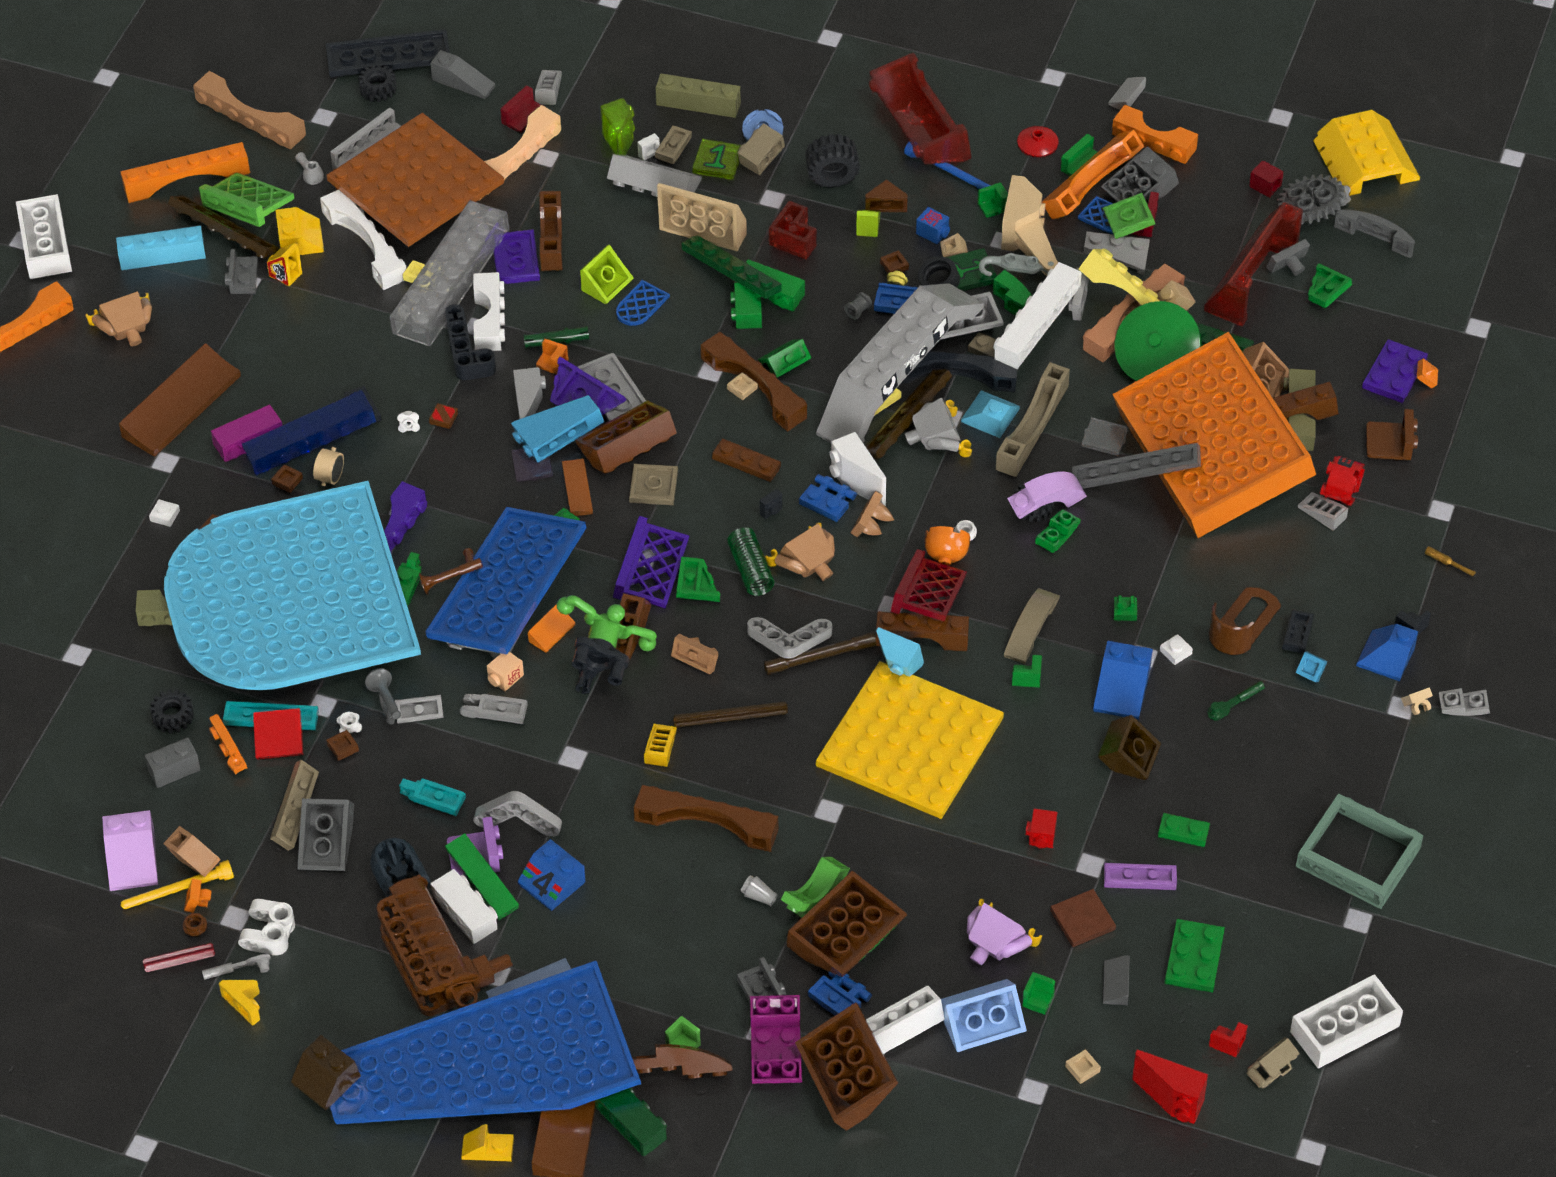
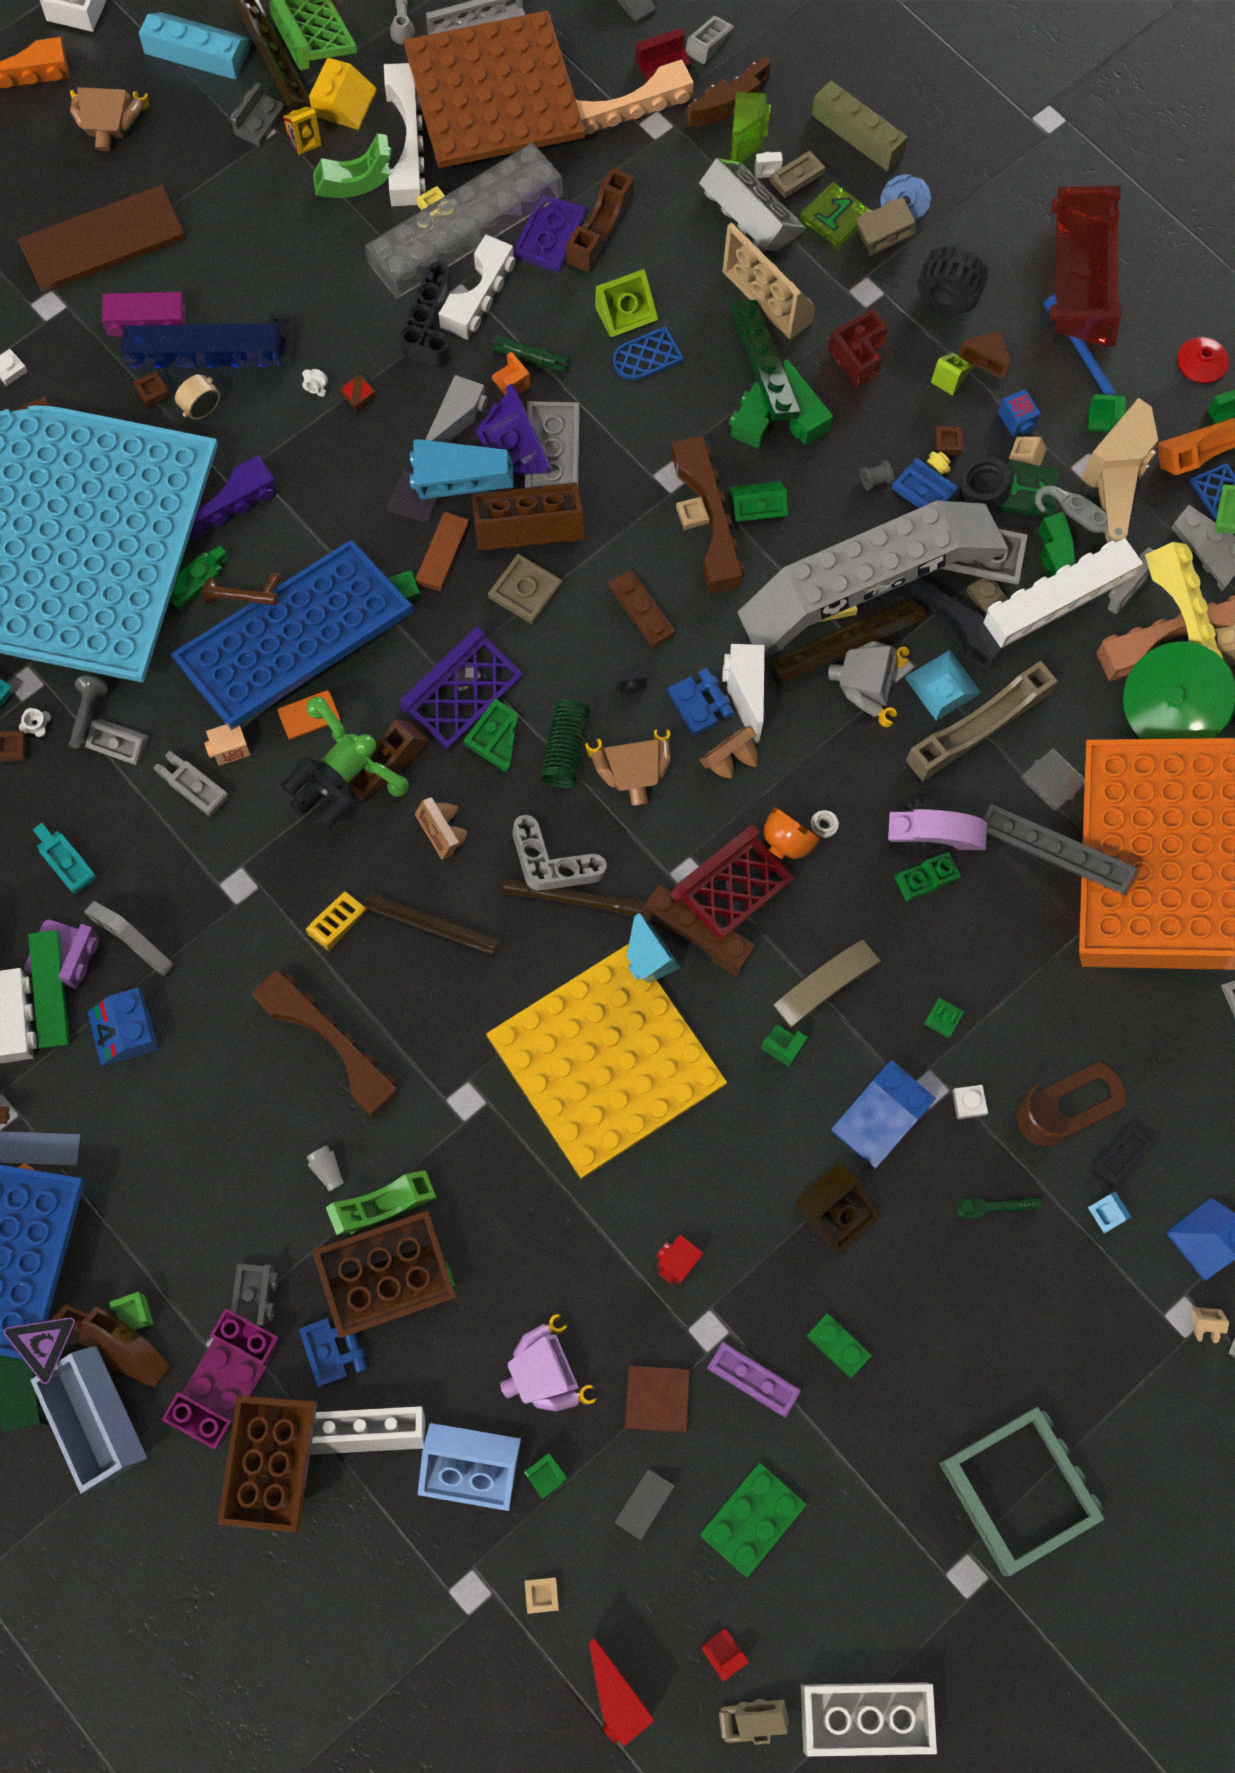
camera: 25 degrees right, 20 degrees up
none -> black piece [4,1318,75,1384]
none -> sand blue piece [30,1346,147,1494]
none -> bright green arch [313,133,391,198]
none -> reddish brown slope [687,57,771,127]

